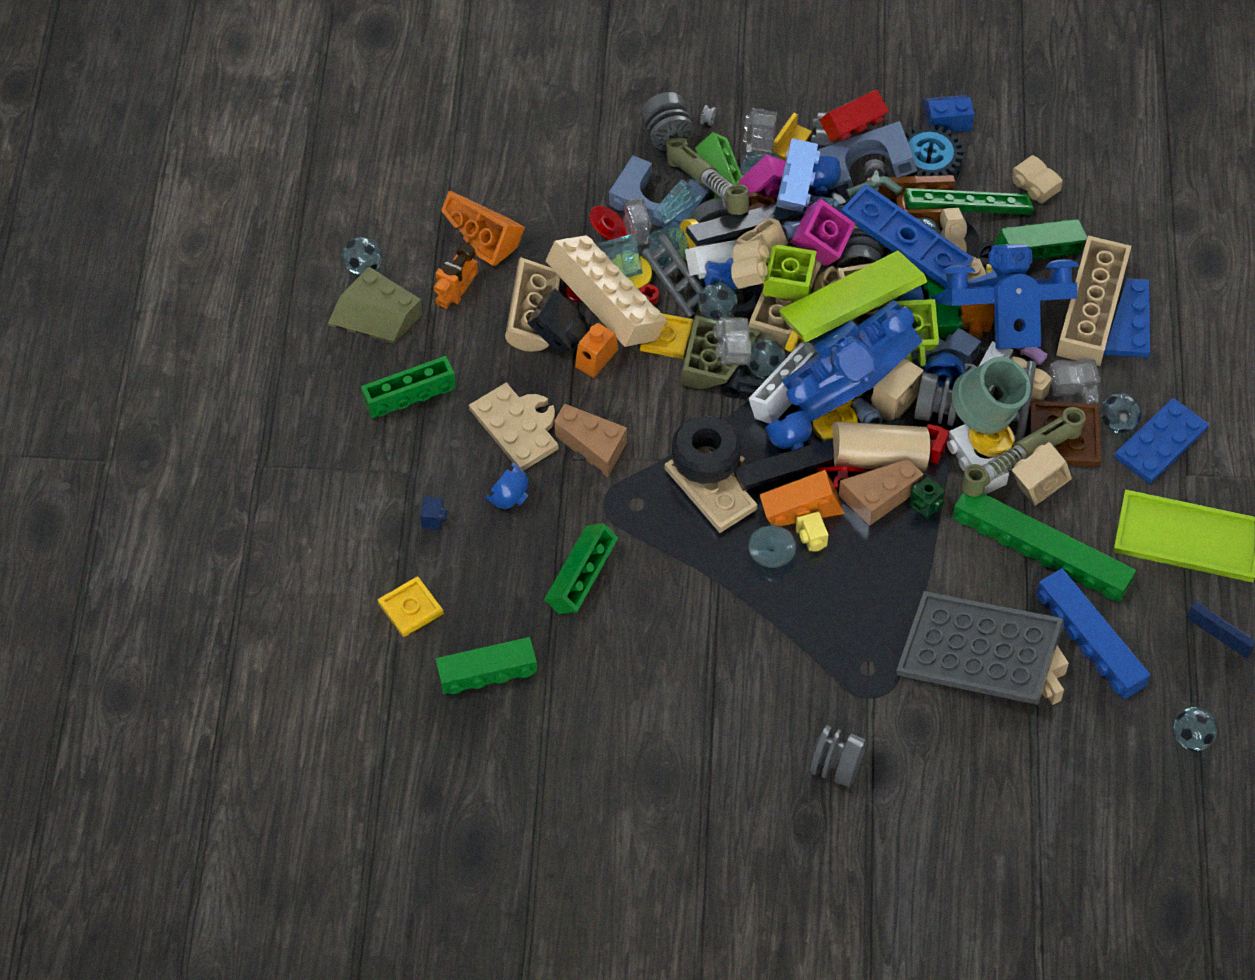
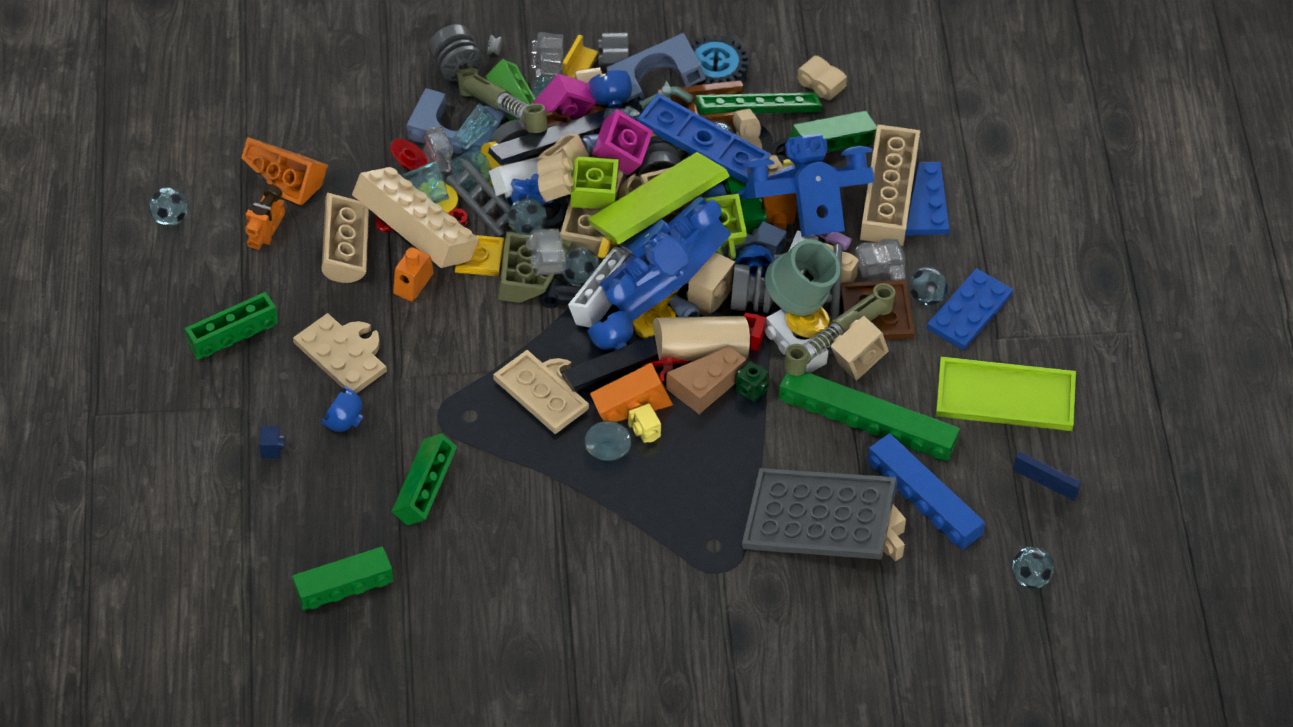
camera: 10 degrees left, 5 degrees down
olive wedge [328,267,422,344] -> none
yellow tile [378,576,444,638] -> none
black piece [527,288,590,354] -> none
medium nougat wedge [554,404,627,478] -> none
black tyre [671,415,741,484] -> none
light blue wedge [776,138,820,212] -> none
dark grey wheel [810,725,867,788] -> none
red wedge [819,89,889,142] -> none
light grey bush [865,159,885,178] -> none
blue slope [922,95,974,133] -> none

